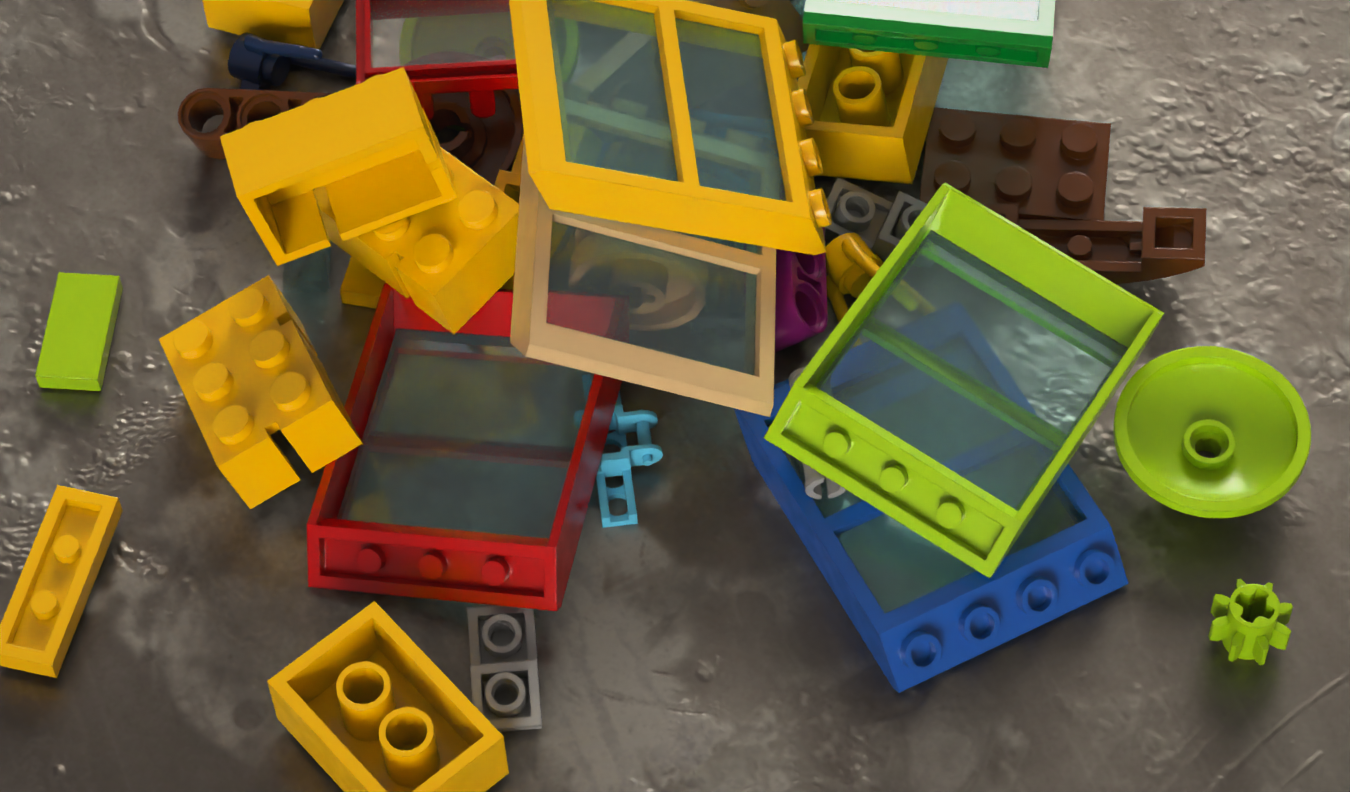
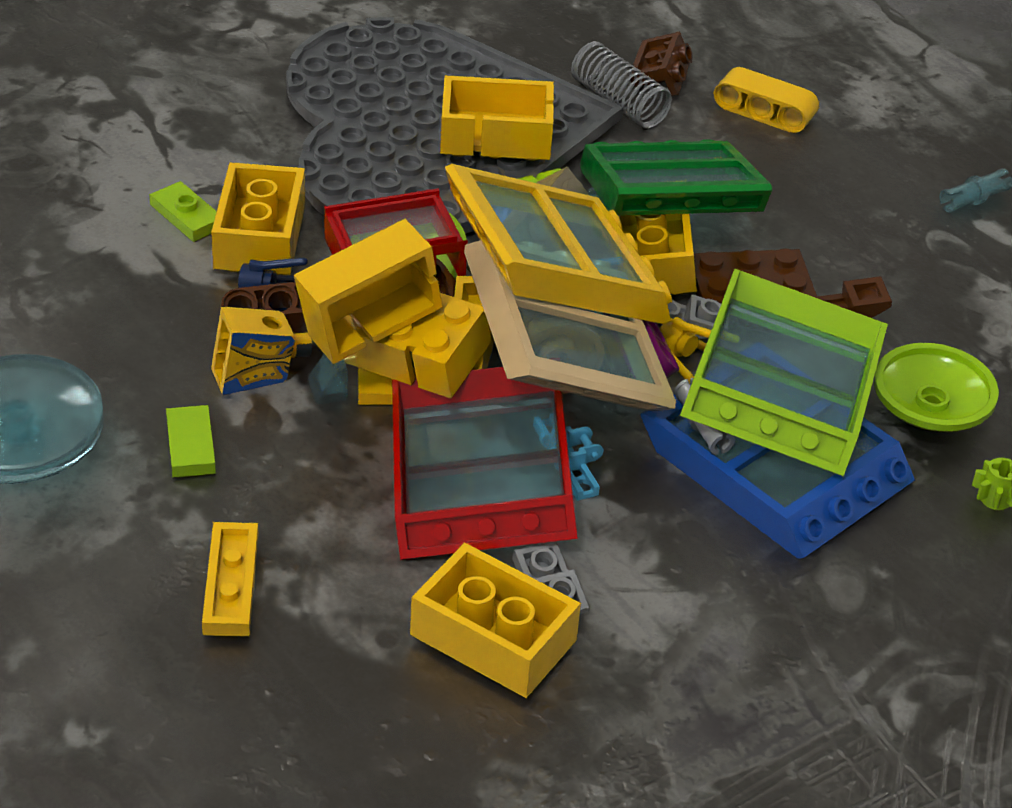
camera: 20 degrees left, 15 degrees down
yellow piece [159,275,363,509] -> none
none -> torso [211,307,312,395]

